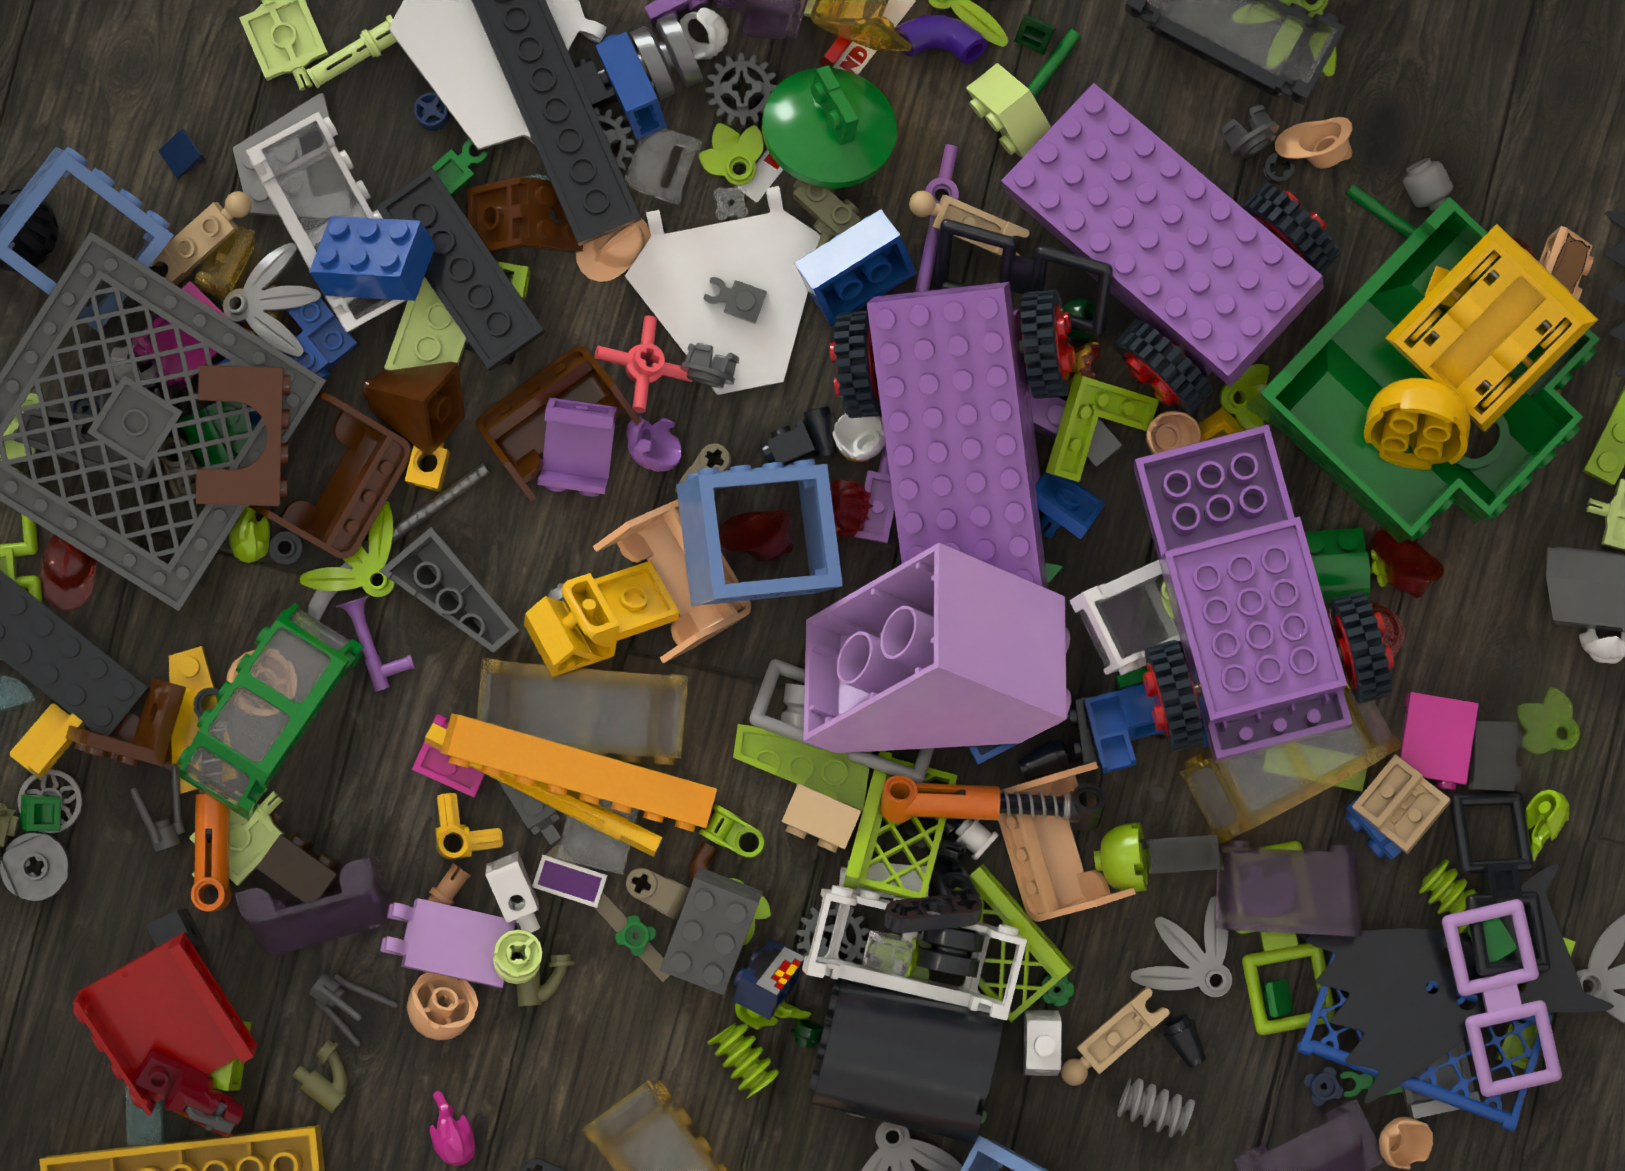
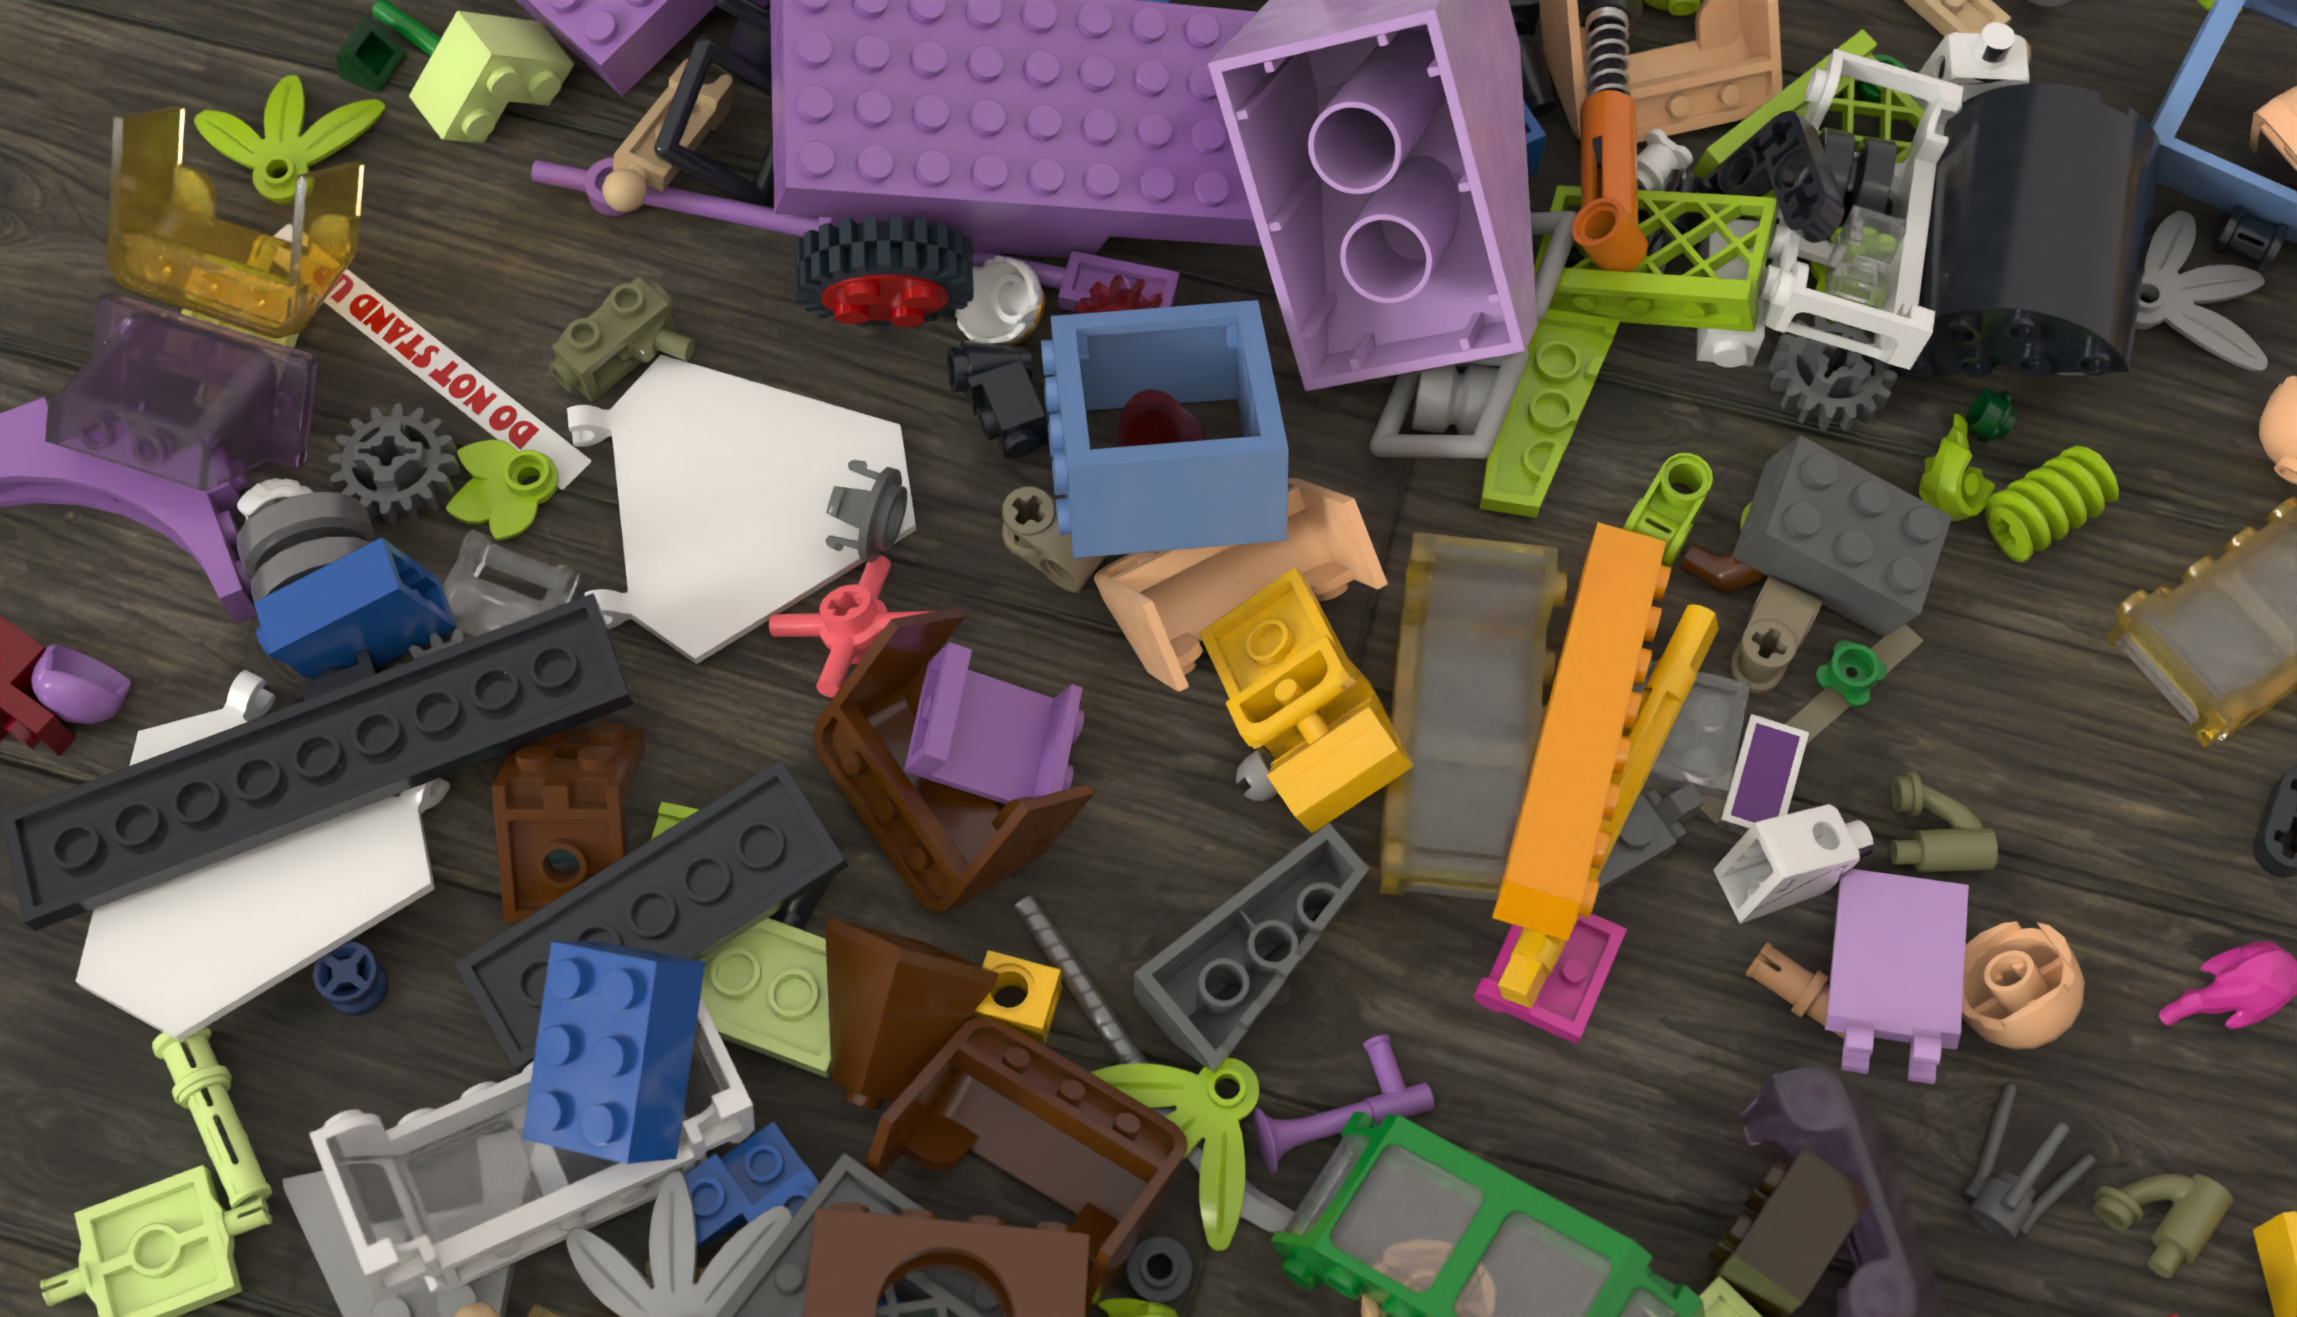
camera: 90 degrees left, 20 degrees down
green plate [429,139,488,196] -> none
yellow axle [435,793,503,860] -> none
yellowish green wheel [493,930,543,984] -> none
light nougat piece [576,218,651,282] -> none
medium lavender hair [626,417,682,472] -> none
dark grey plate [703,277,767,324] -> none
clear plate [713,185,748,221] -> none
brick [733,939,805,1020] -> none
green bracket [762,65,897,189] -> none
tan brick [781,784,861,853] -> none
blue brick [794,209,917,327] -> none
red tile [819,33,851,68] -> none
dark purple cylinder [894,15,988,64] -> none

